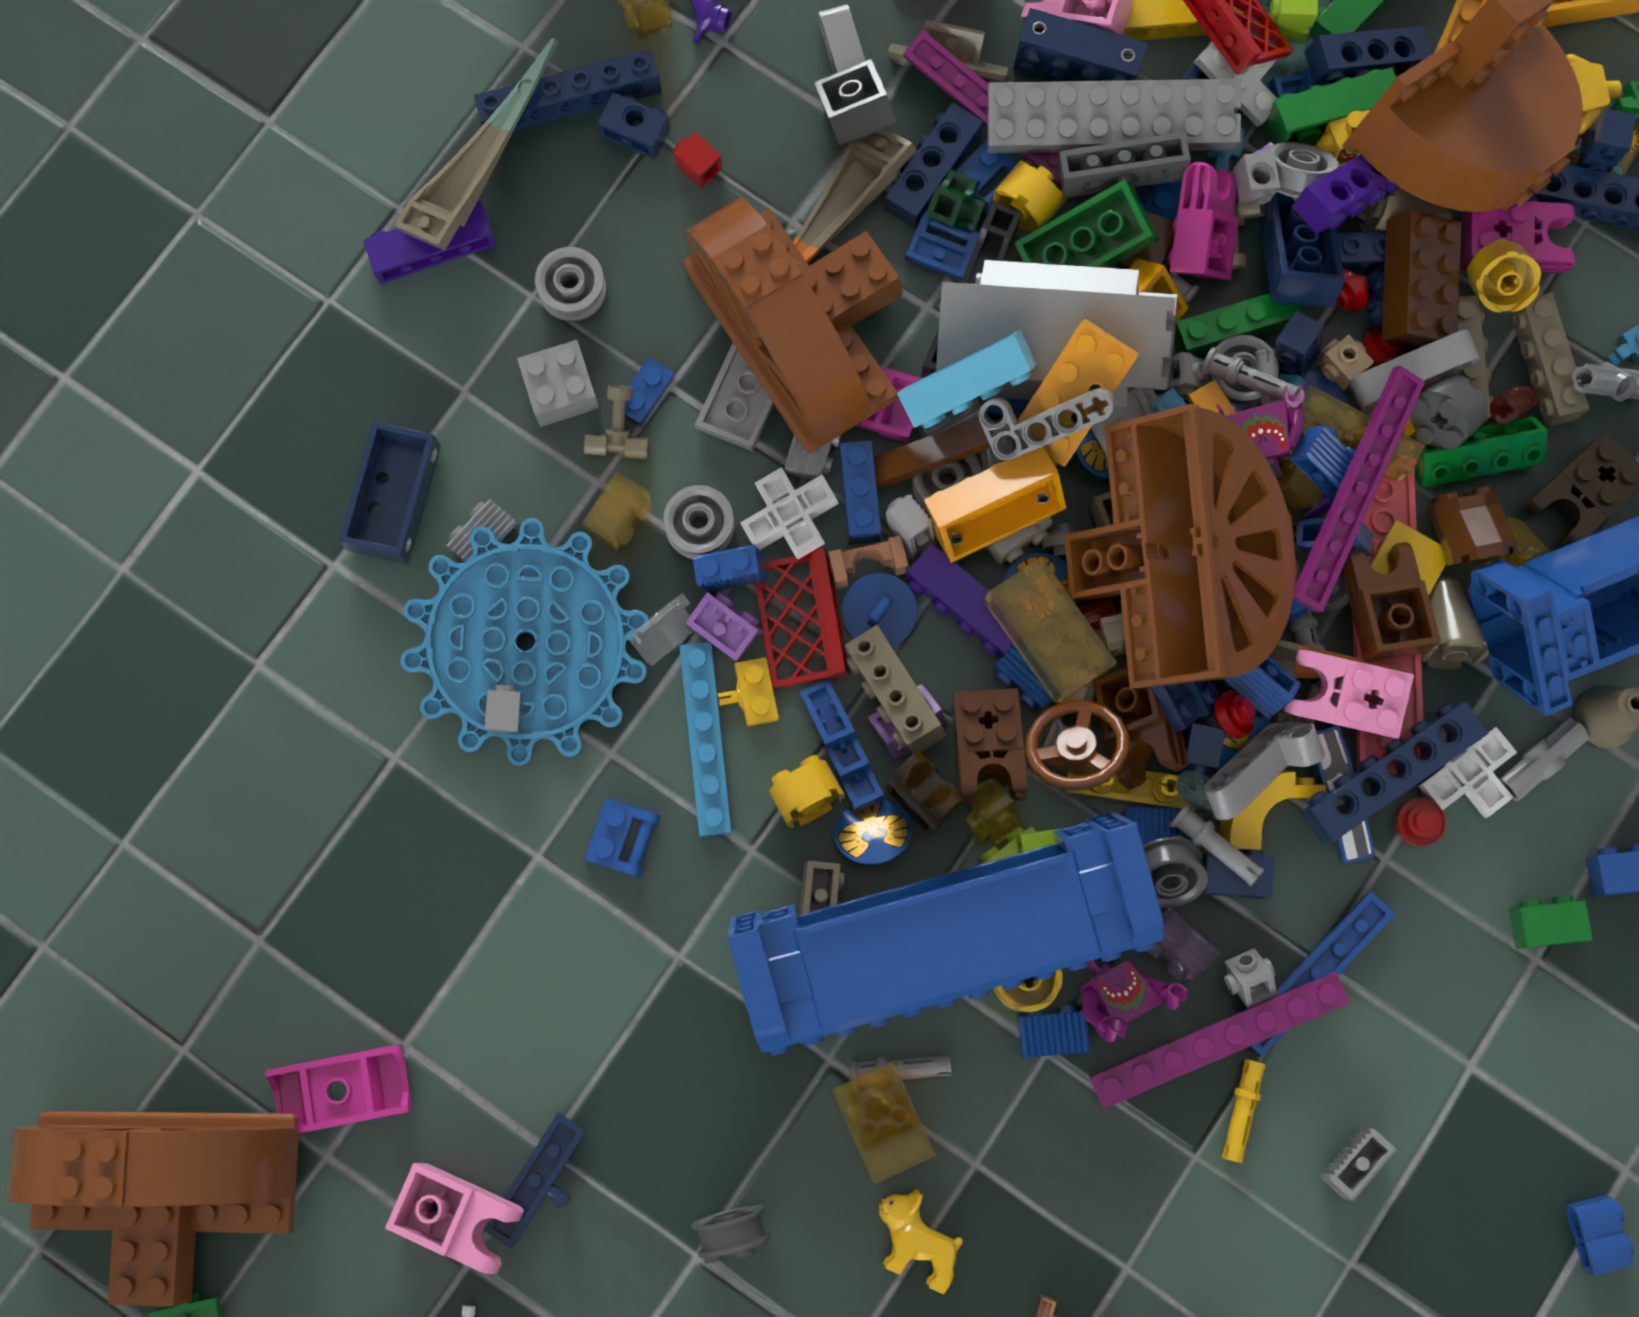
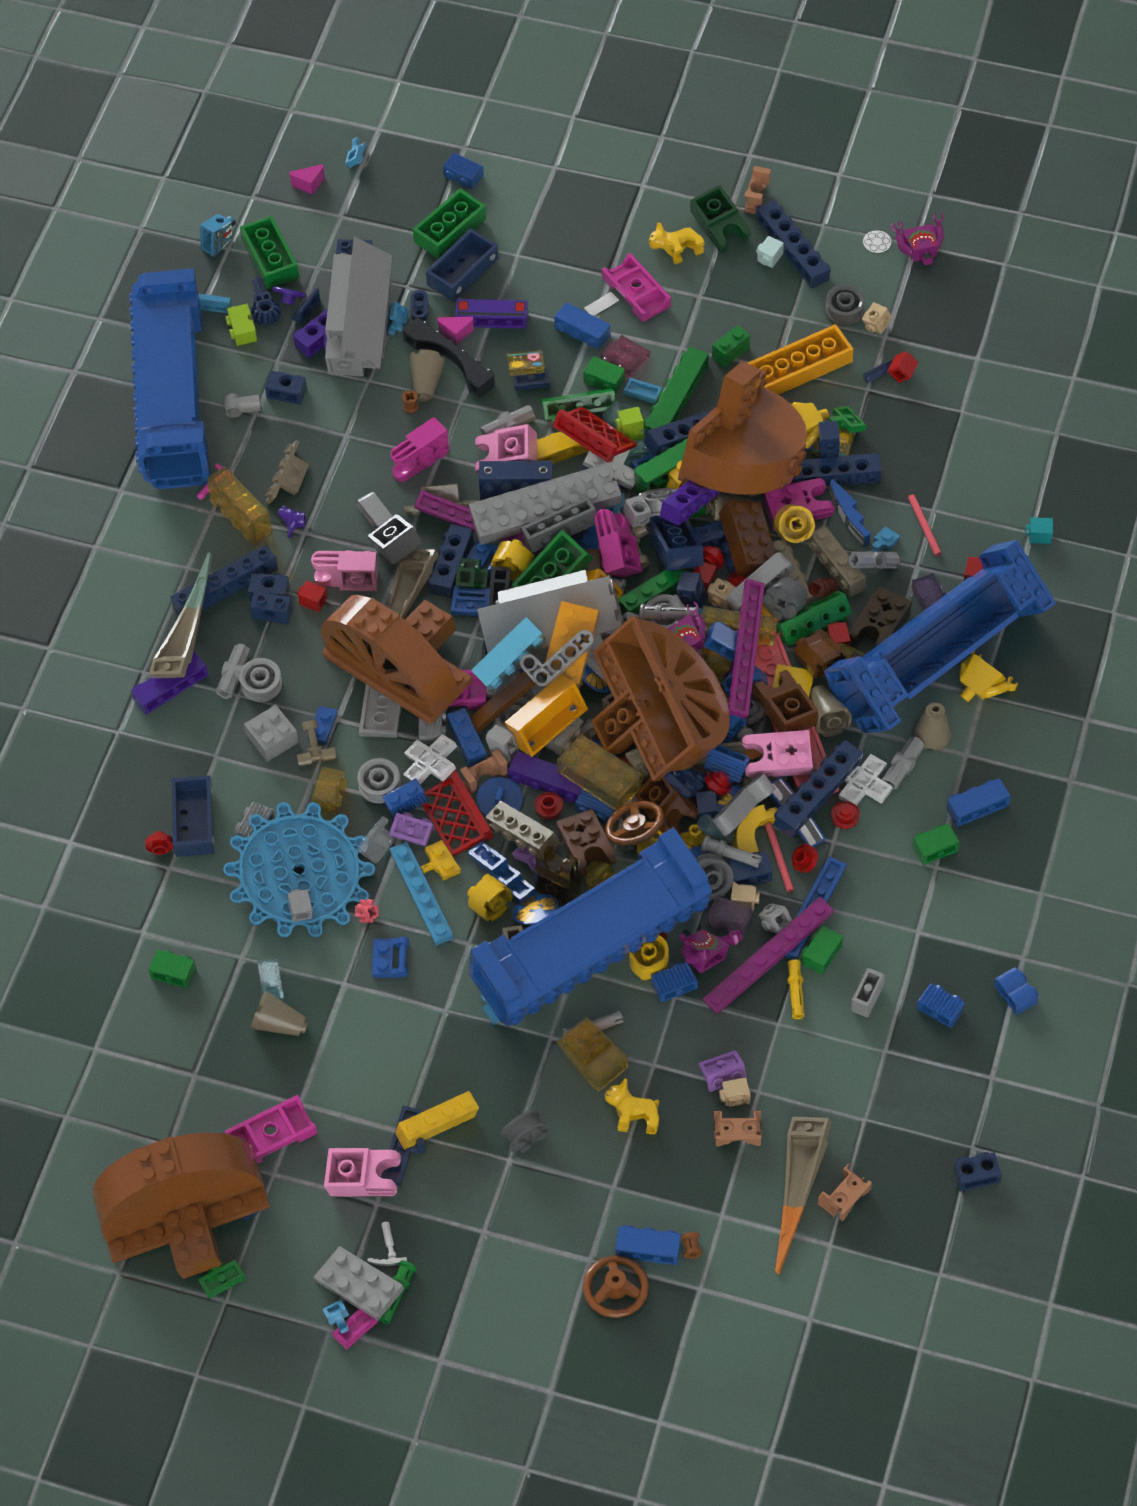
camera: 15 degrees left, 20 degrees down
none -> red plate [145,831,173,855]
none -> green brick [148,949,196,989]
none -> light grey piece [216,644,250,699]
none -> dark blue brick [250,591,293,625]
none -> dark tan cone [251,991,308,1036]
none -> clear light blue slope [257,958,284,999]
none -> bright pink brick [311,550,379,591]
none -> coral gear [355,899,379,923]
none -> yellow brick [395,1091,479,1150]
none -> red plate [534,792,563,820]
none -> red brick [694,562,717,594]
none -> medium lavender bracket [698,1050,747,1092]
none -> tan window [719,1077,751,1107]
none -> tan window [731,882,760,911]
none -> coral bar [765,823,794,893]
none -> red plate [792,844,818,873]
none -> green brick [801,925,843,975]
none -> red brick [827,622,851,652]
none -> blue slope [829,479,871,547]
none -> blue brick [917,983,965,1028]

